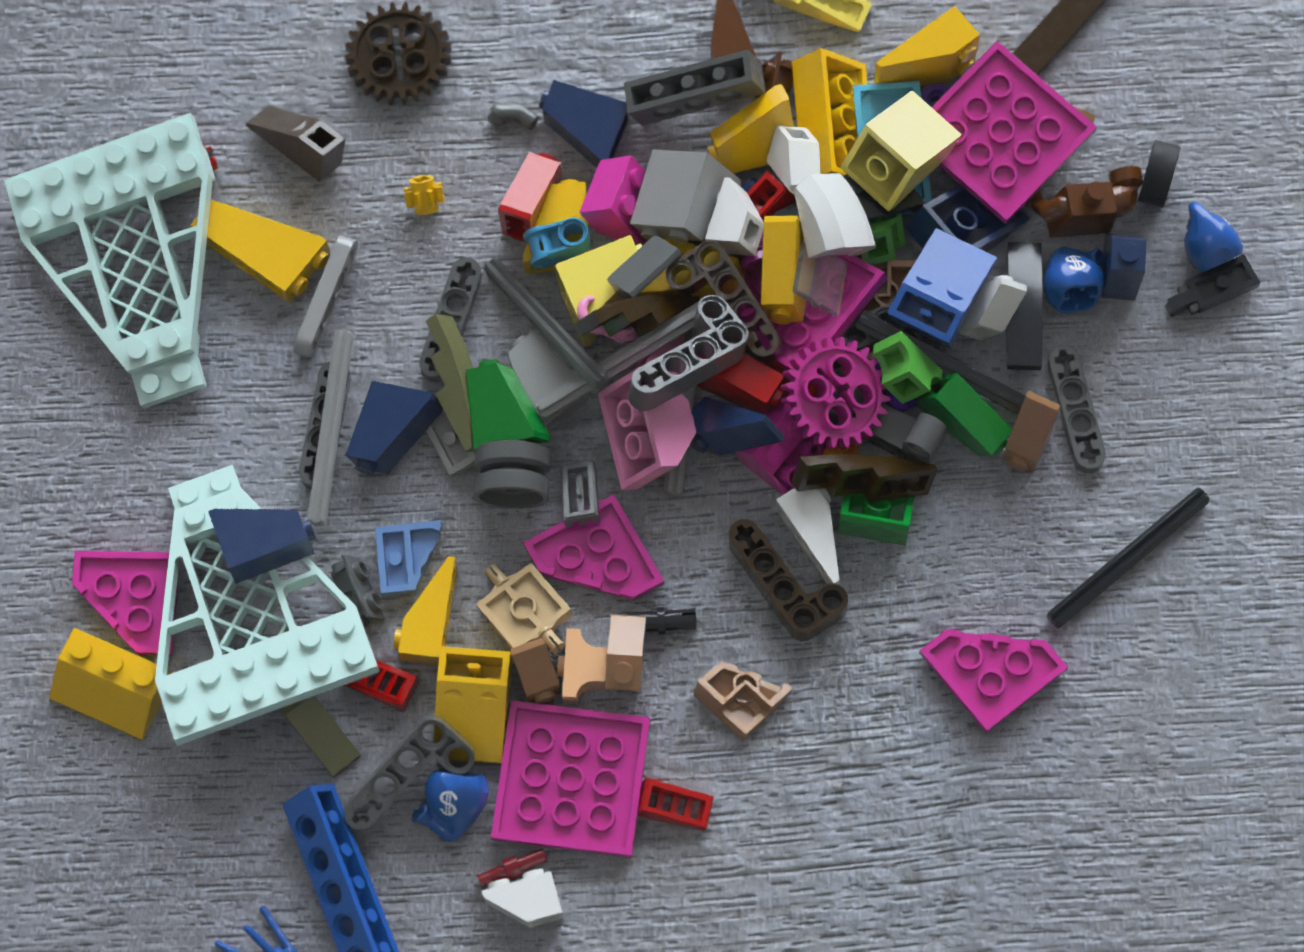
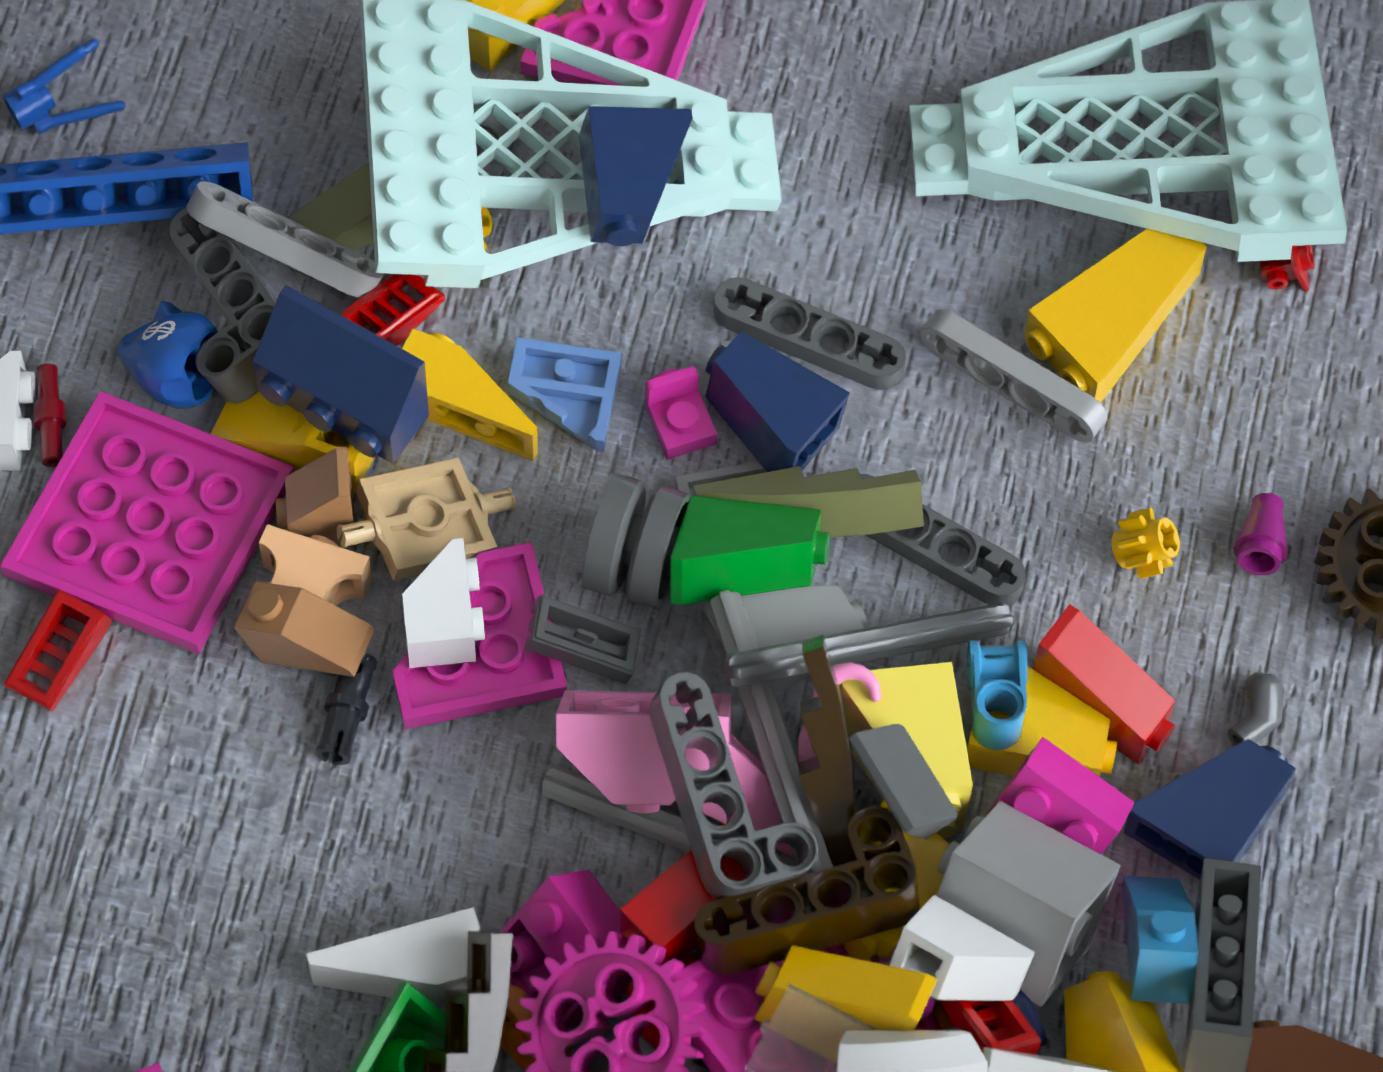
camera: 100 degrees right, 10 degrees down
dark brown slope [245,106,345,182] -> none
light grey axle [307,330,353,526] -> none
dark grey hinge [331,555,385,627] -> none
dark blue slope [690,396,785,455] -> none
medium nougat slope [693,661,793,741] -> none
dark brown beam [729,519,848,641] -> none
none -> light grey beam [186,181,384,299]
none -> dark blue slope [253,285,429,464]
none -> white slope [402,538,485,668]
none -> dark pink bracket [645,366,717,460]
none -> dark azure slope [1122,876,1199,1004]
none -> magenta cone [1233,493,1288,575]

